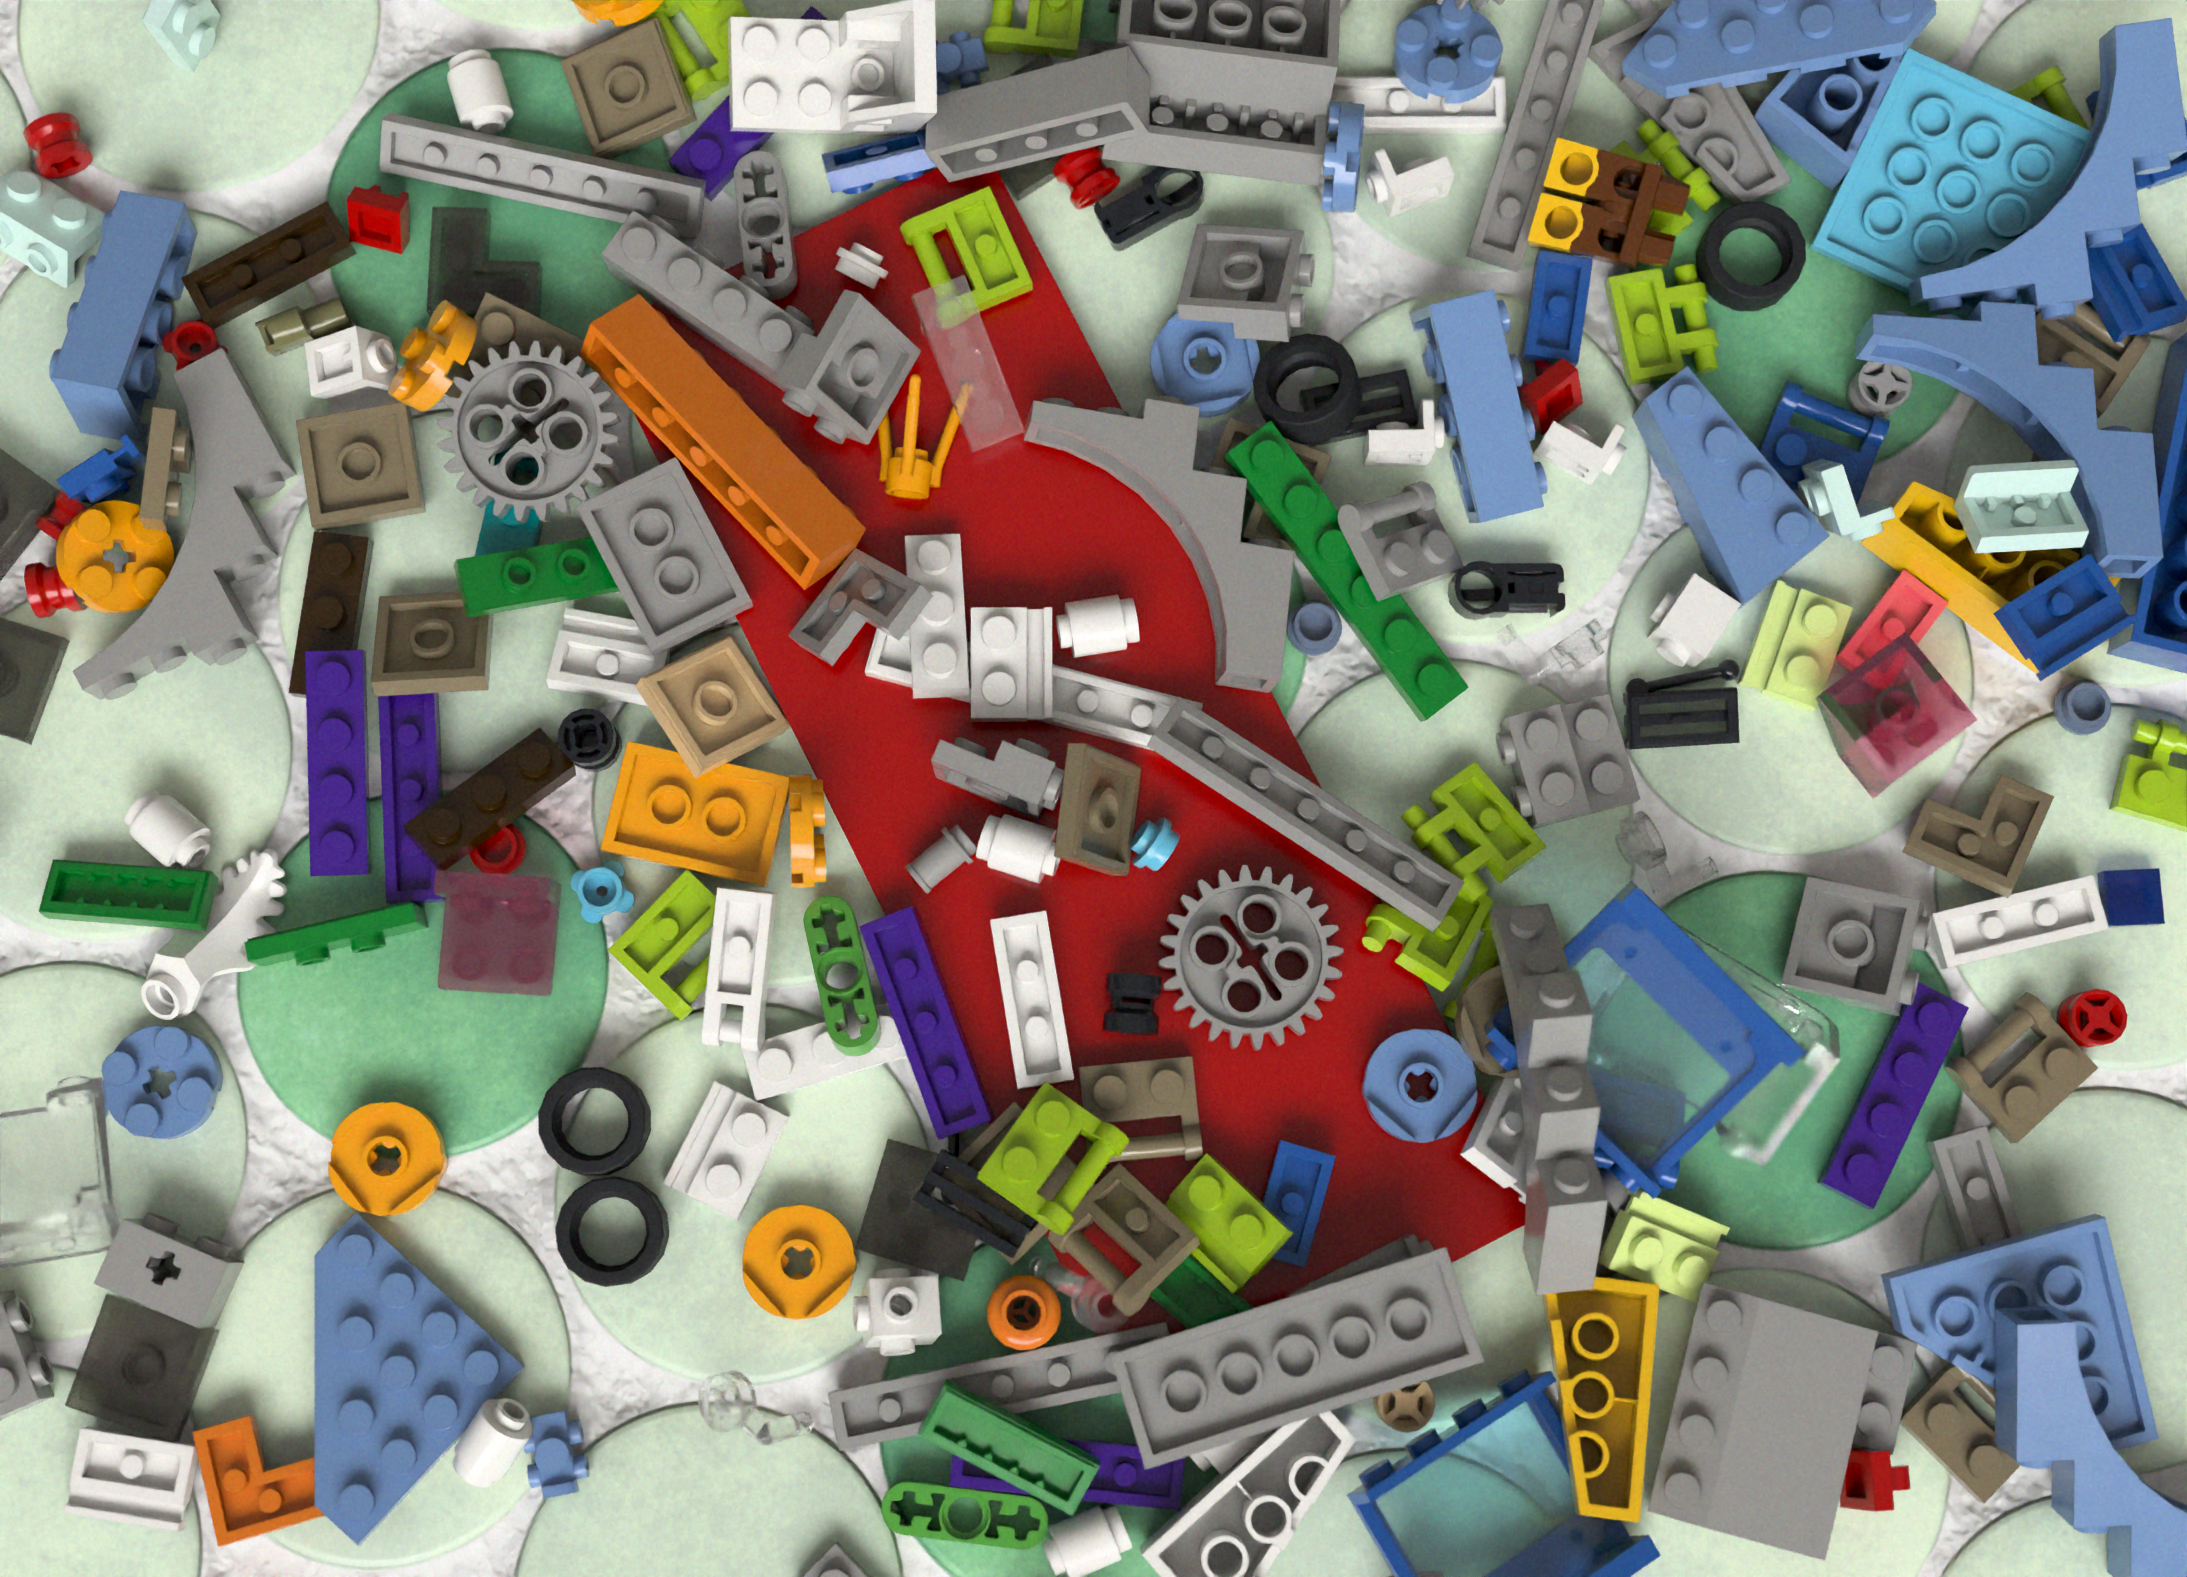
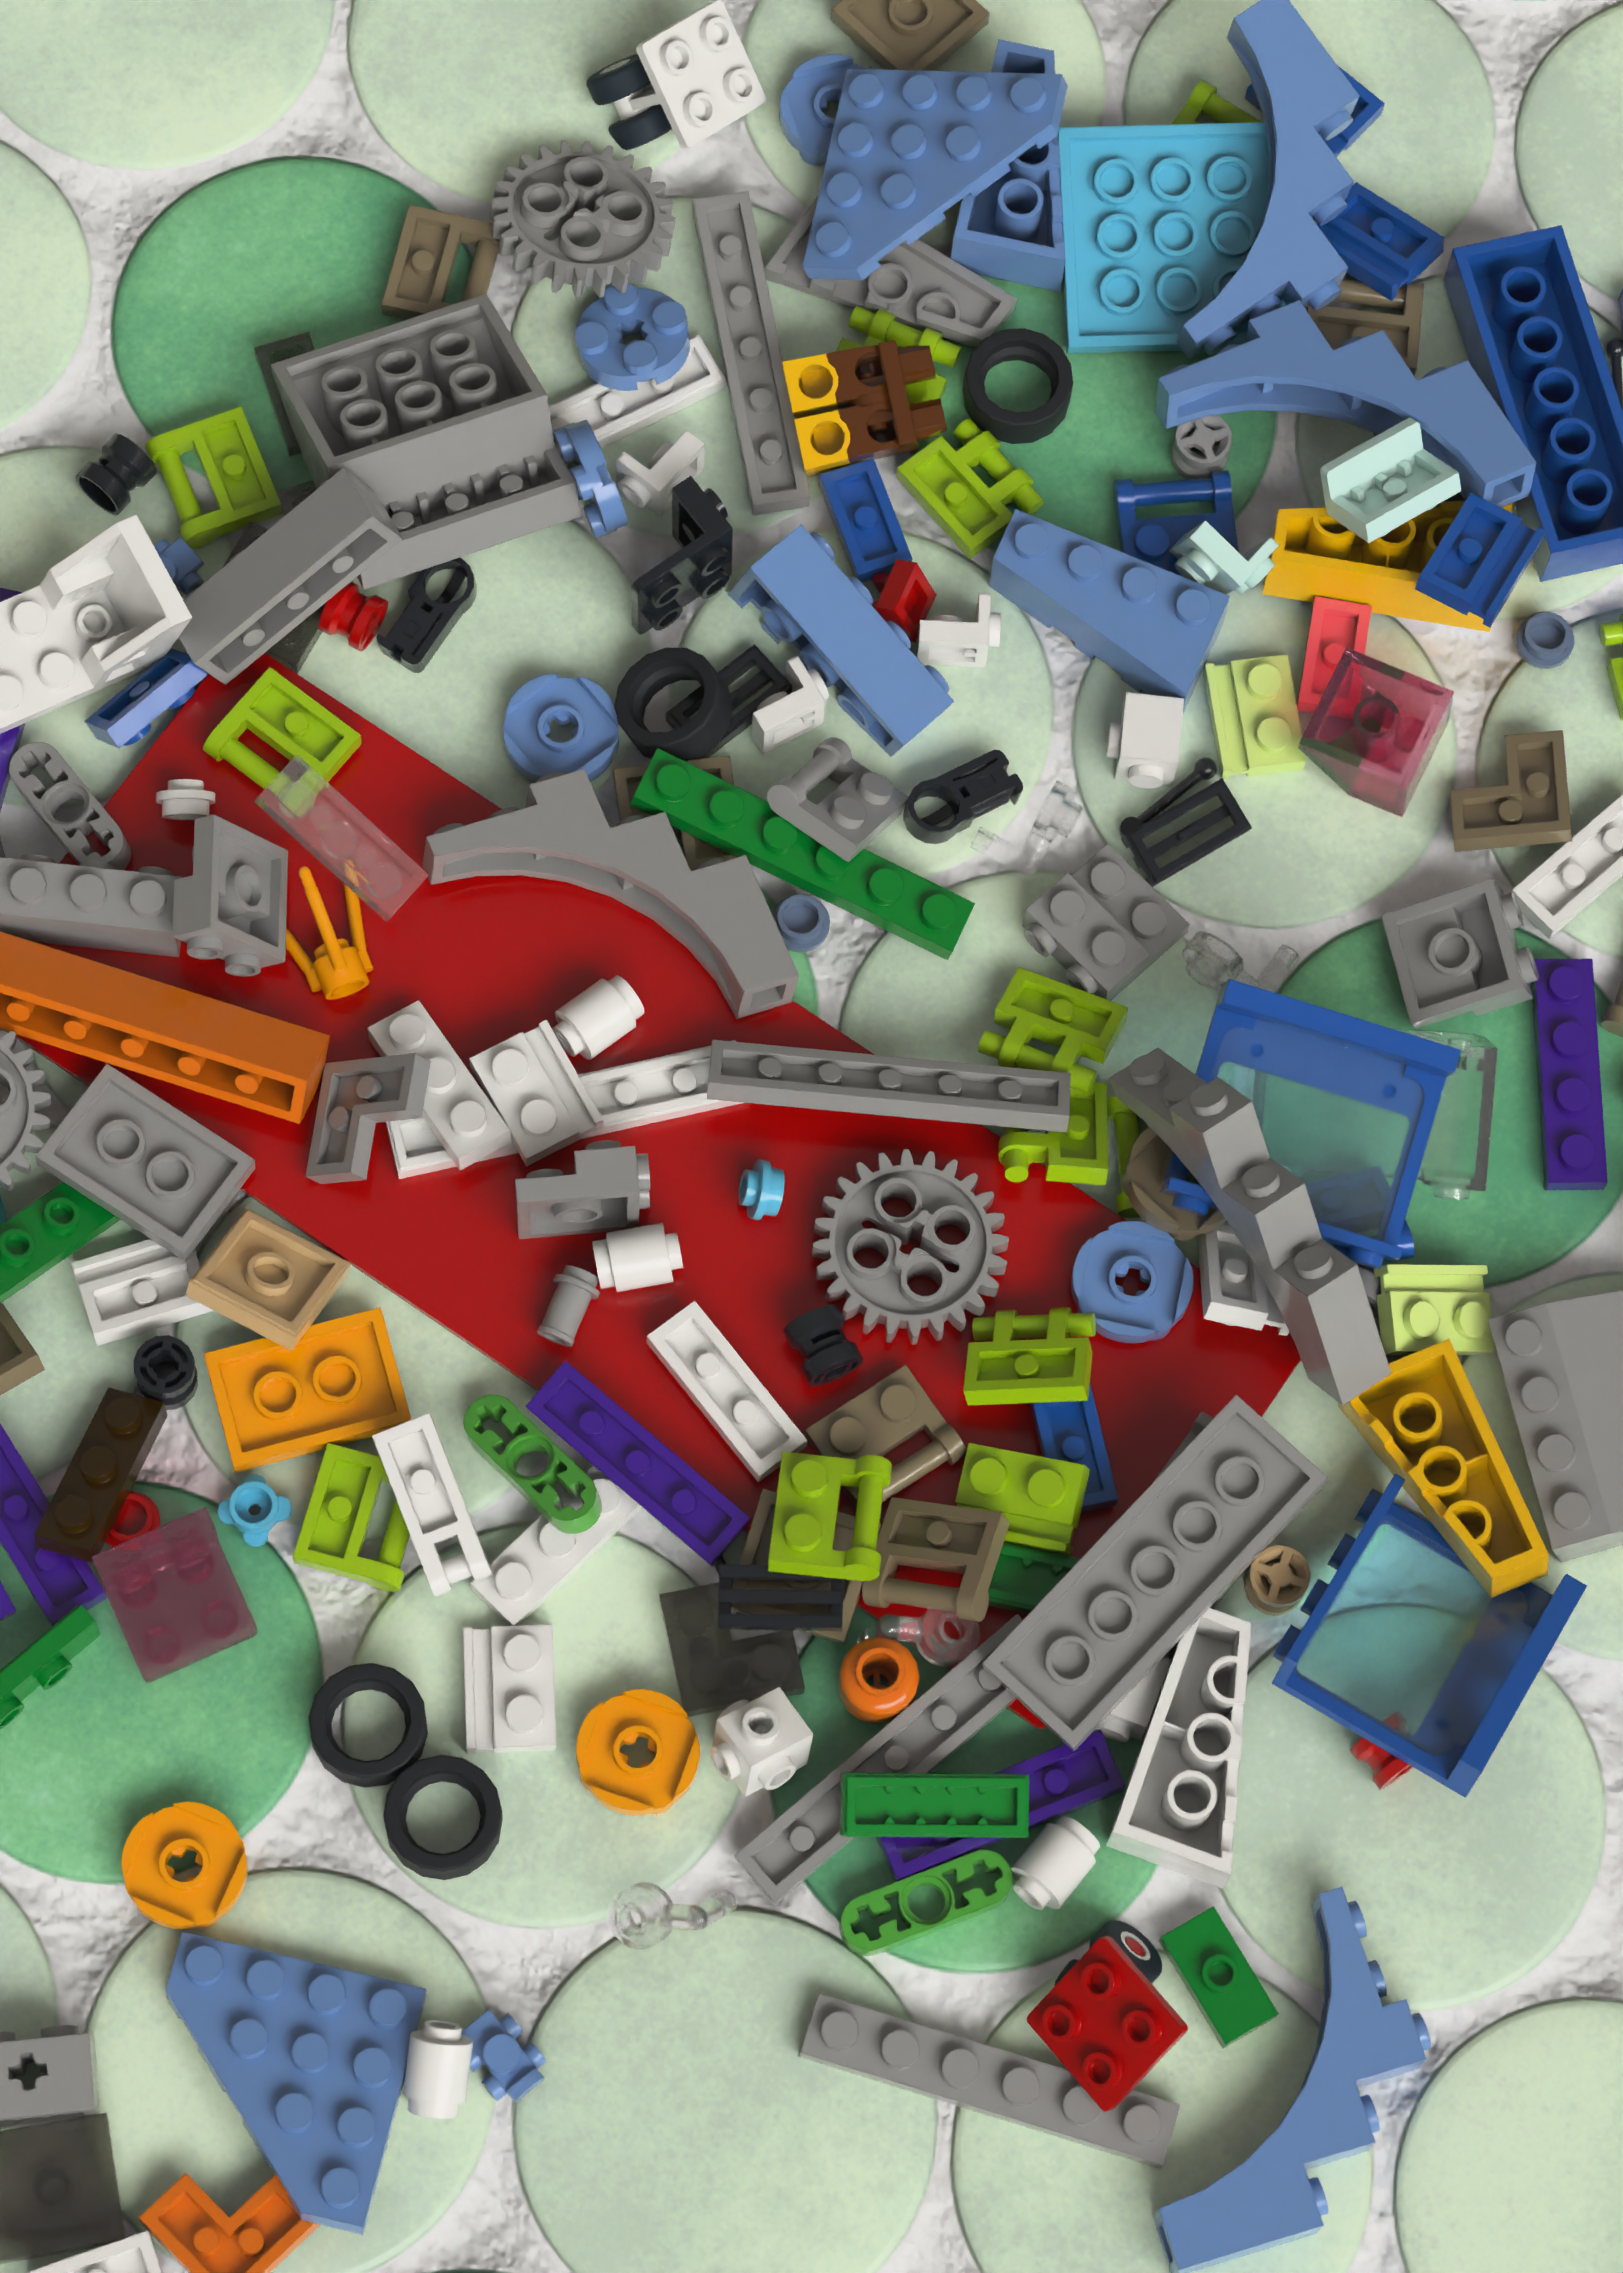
camera: 30 degrees left, 10 degrees down
light orange plate [789,774,826,888] -> none
dark tan plate [1054,743,1141,876] -> none
light grey plate [1177,224,1315,342] -> none
none -> black bracket [631,476,733,635]
none -> lime plate [963,1307,1096,1406]

